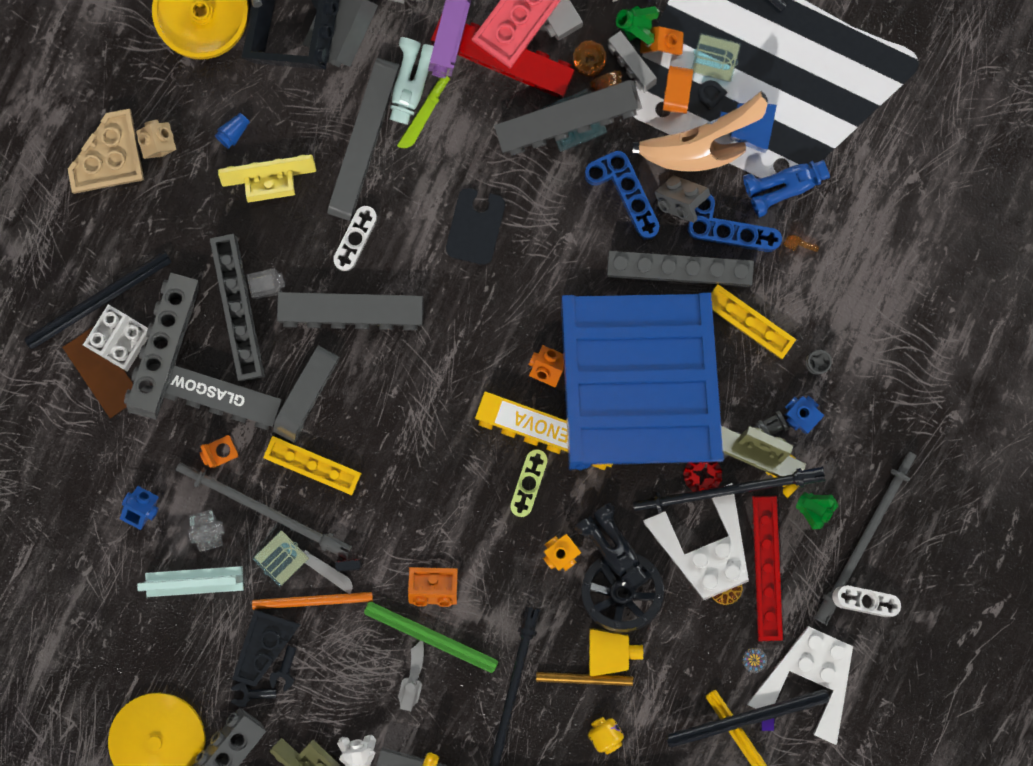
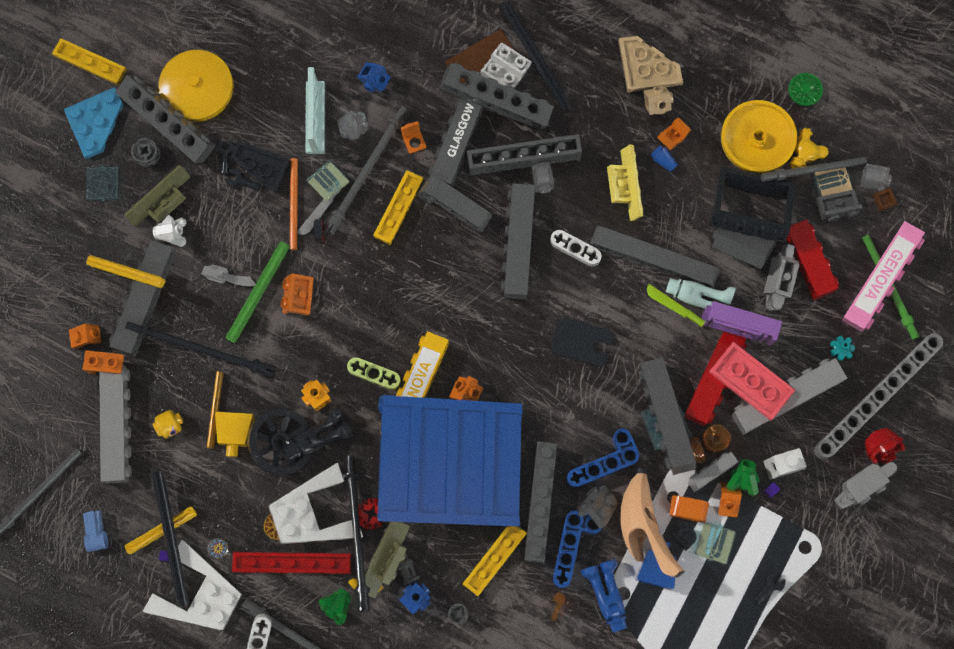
camera: 90 degrees right, 10 degrees down
none -> orange bracket [657,117,691,150]

